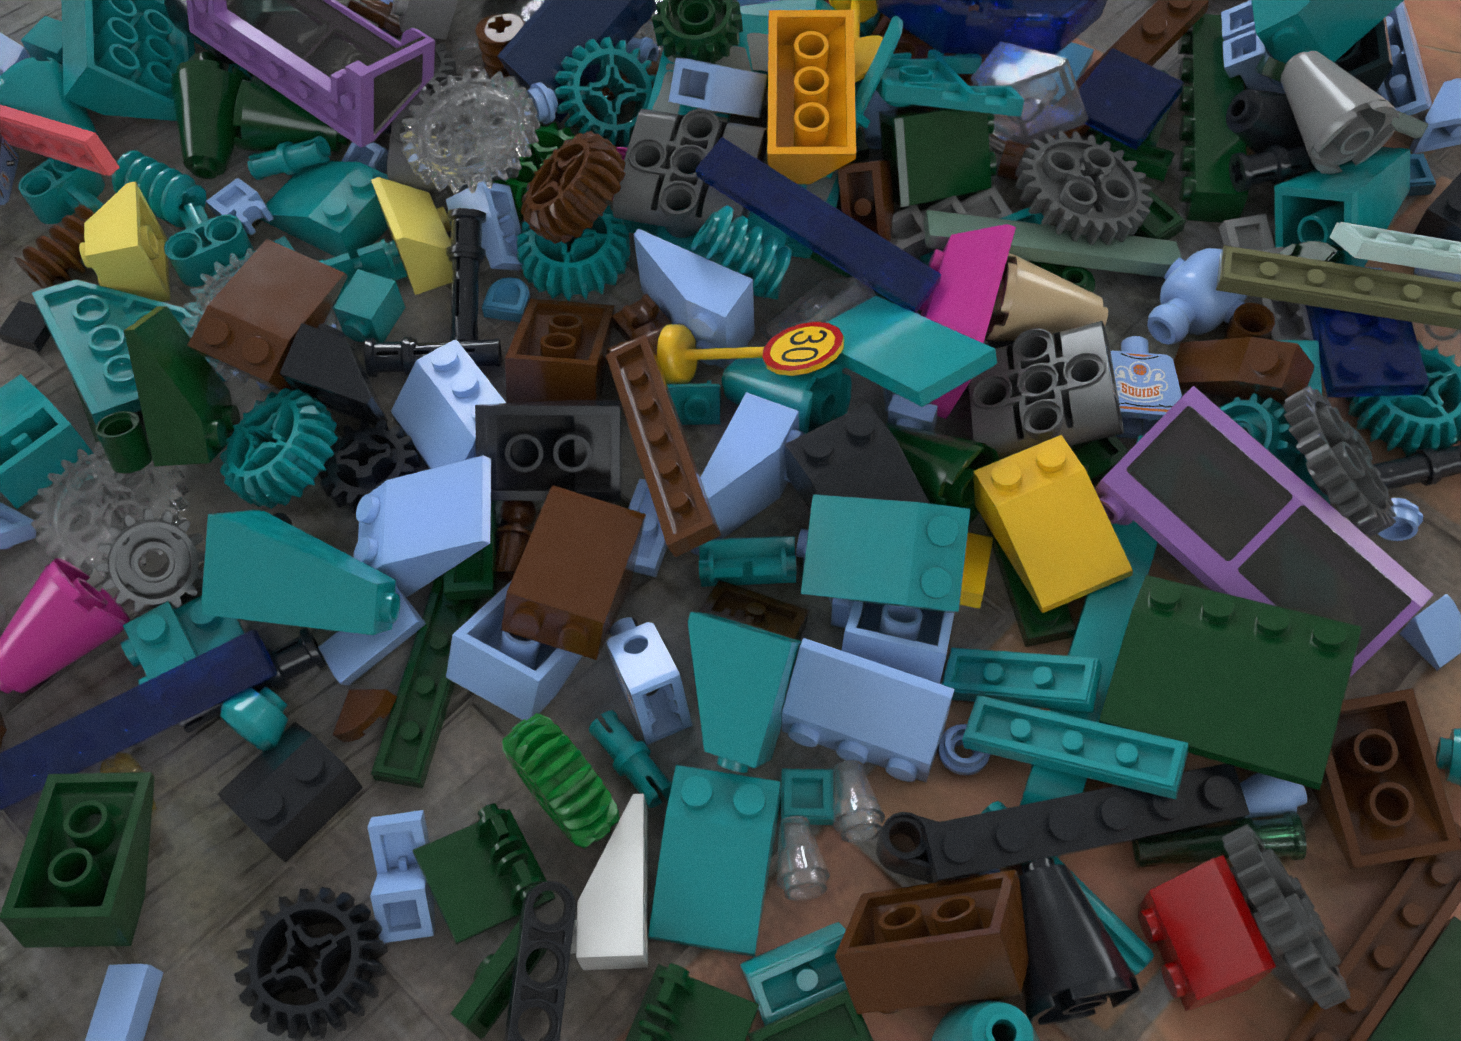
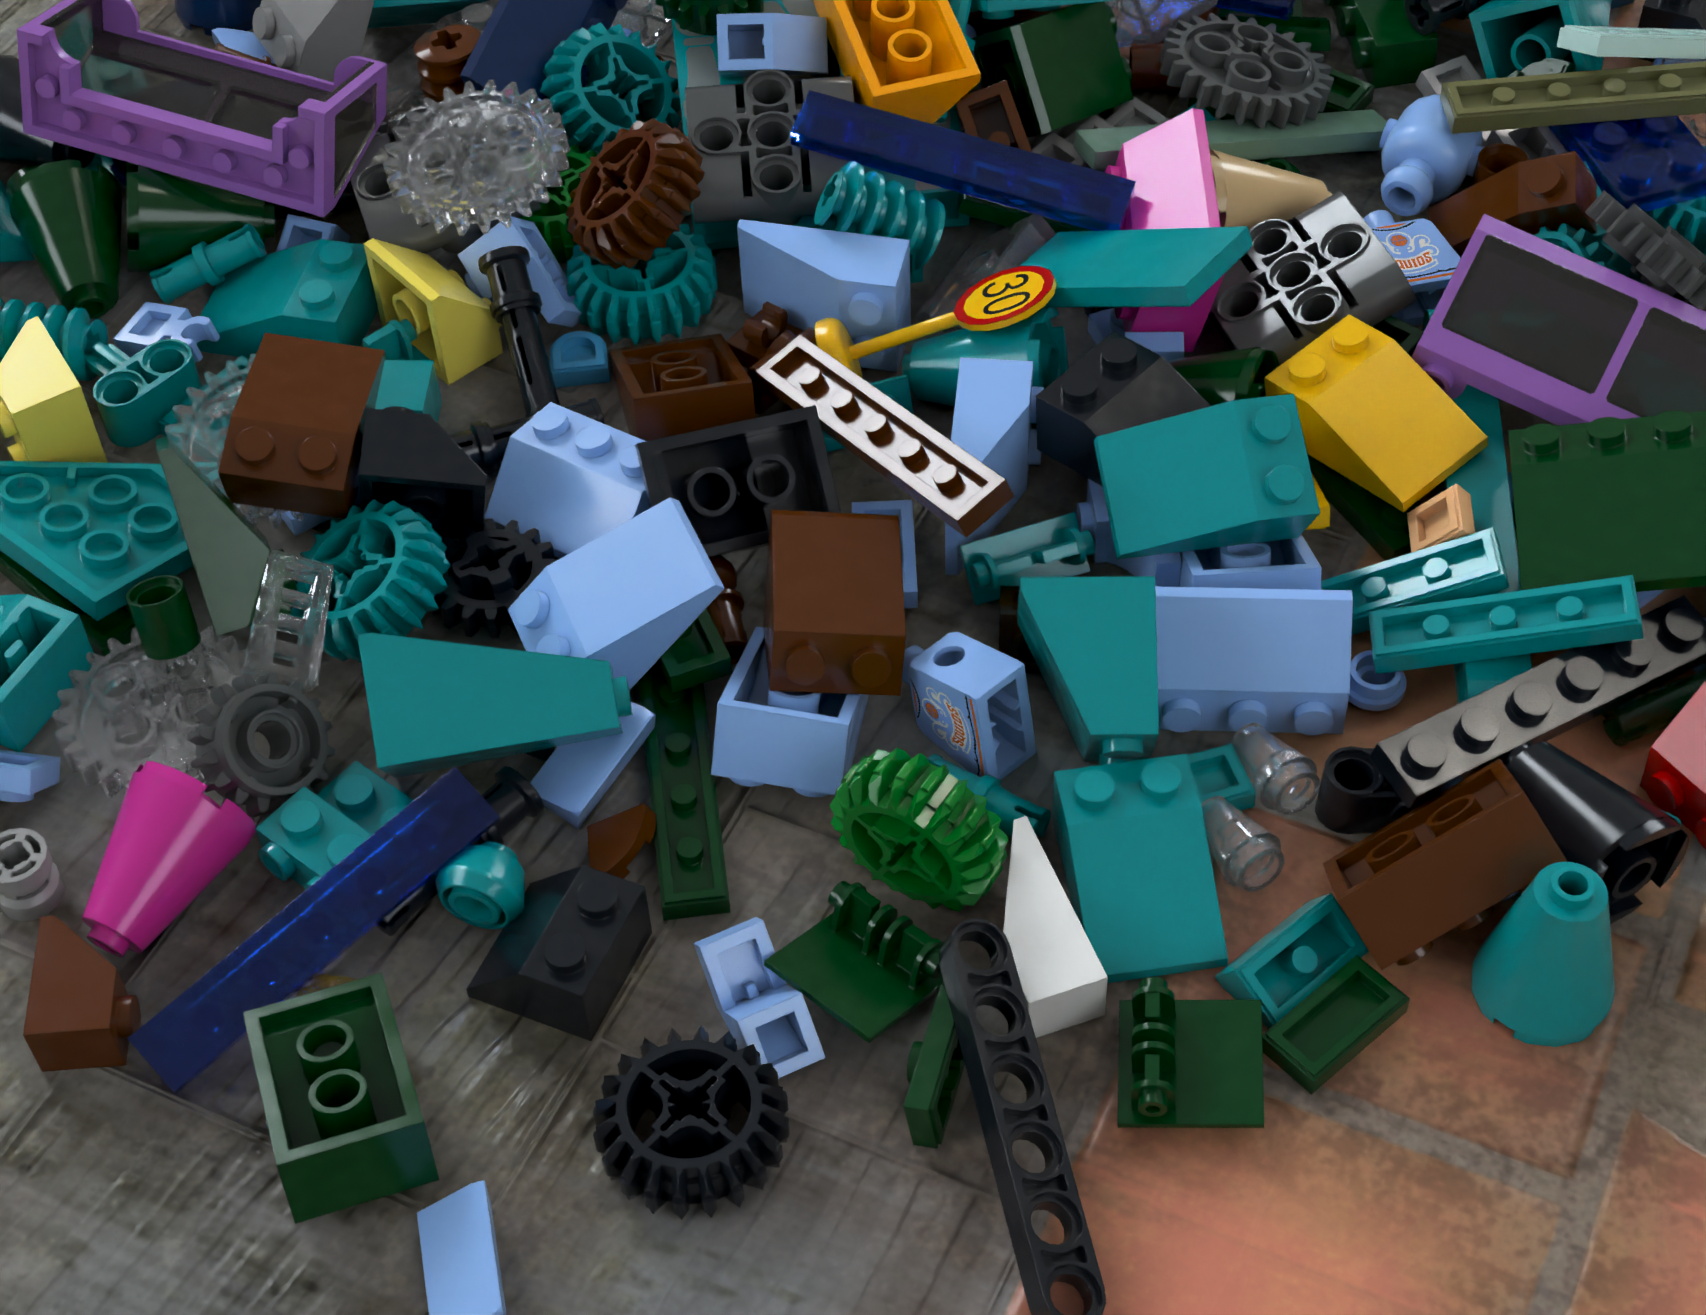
camera: 20 degrees left, 10 degrees down
none -> clear slope [242,550,334,694]
none -> light nougat tile [1407,484,1476,553]

